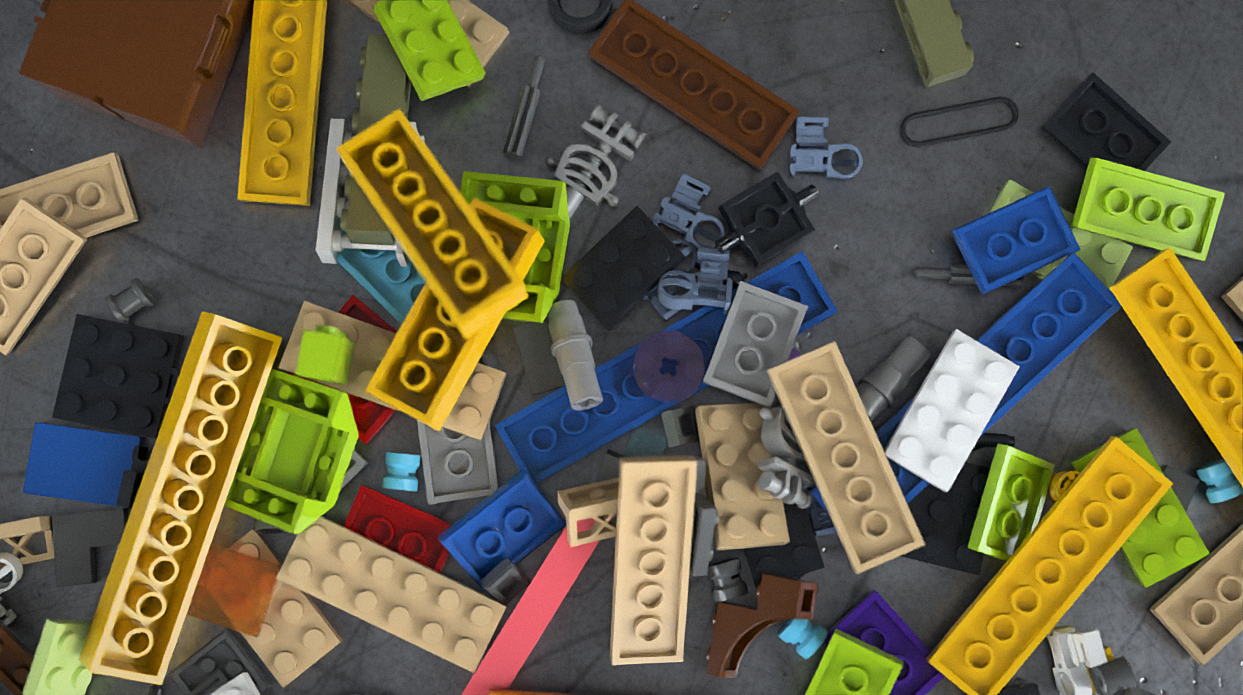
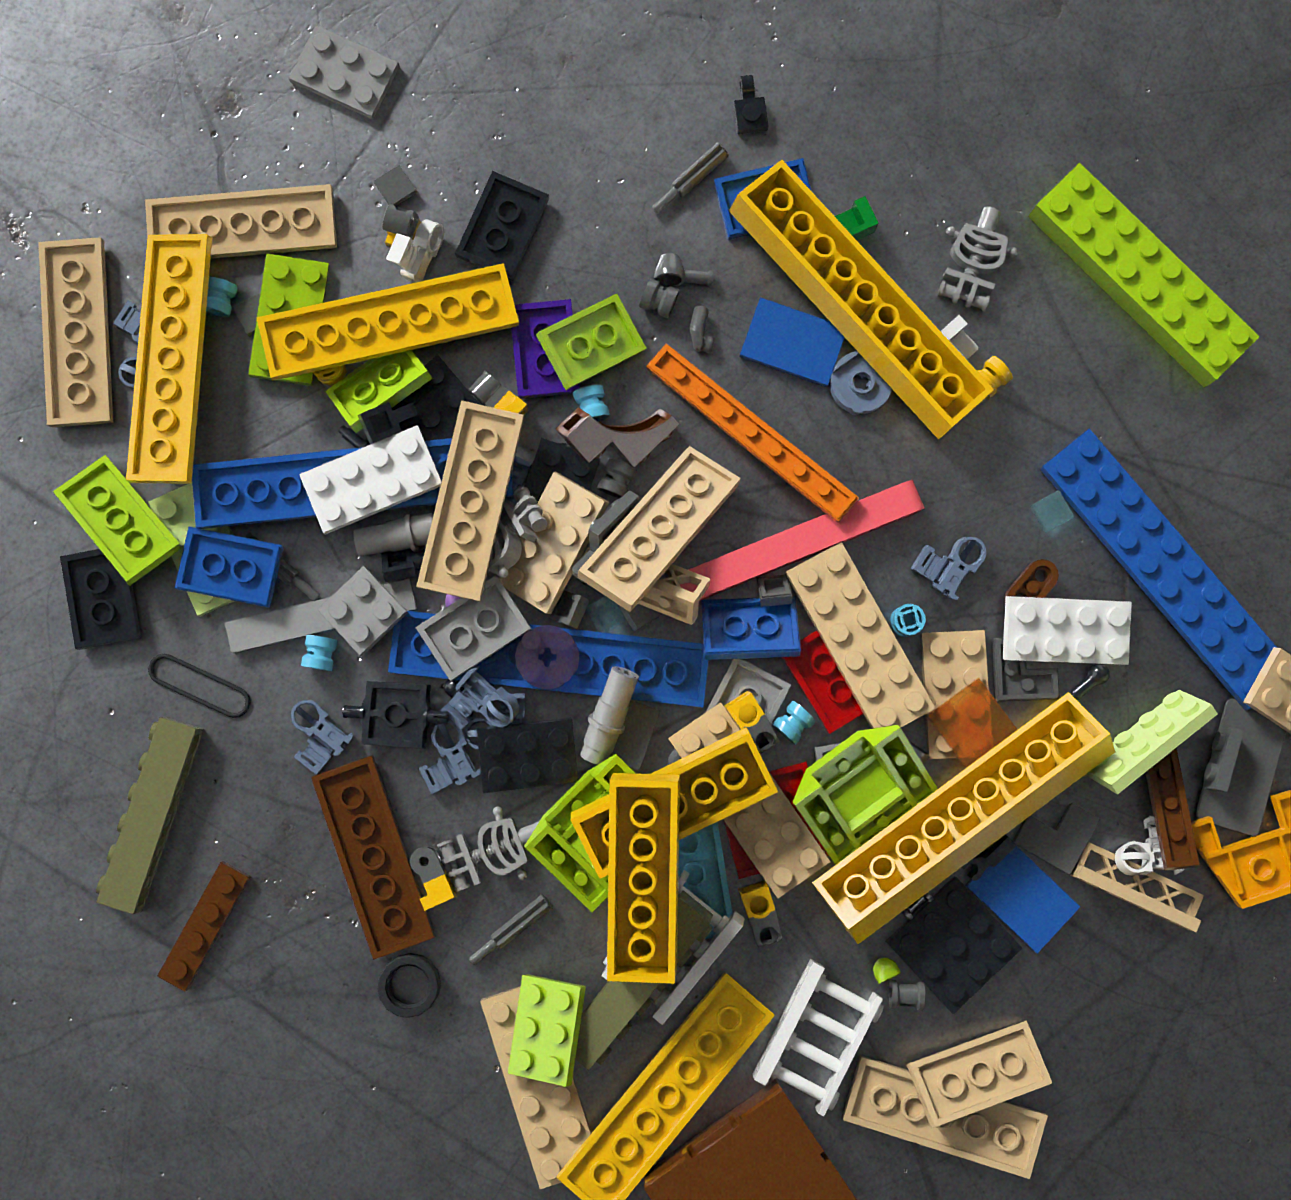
camera: 145 degrees left, 0 degrees up
lime brick [296,325,355,385] -> none
none -> light grey tile [225,578,418,654]
none -> medium azure wheel [301,635,338,671]
none -> light grey plate [317,566,408,656]
none -> black plate [358,402,418,445]
none -> black plate [381,548,425,582]
none -> leg [410,847,457,911]
none -> dark grey leg [468,371,529,415]
none -> leg [724,691,780,754]
none -> leg [738,880,783,948]
none -> white fence [752,959,884,1117]
none -> lime hinge [873,957,901,984]
none -> medium azure wheel [889,604,926,637]

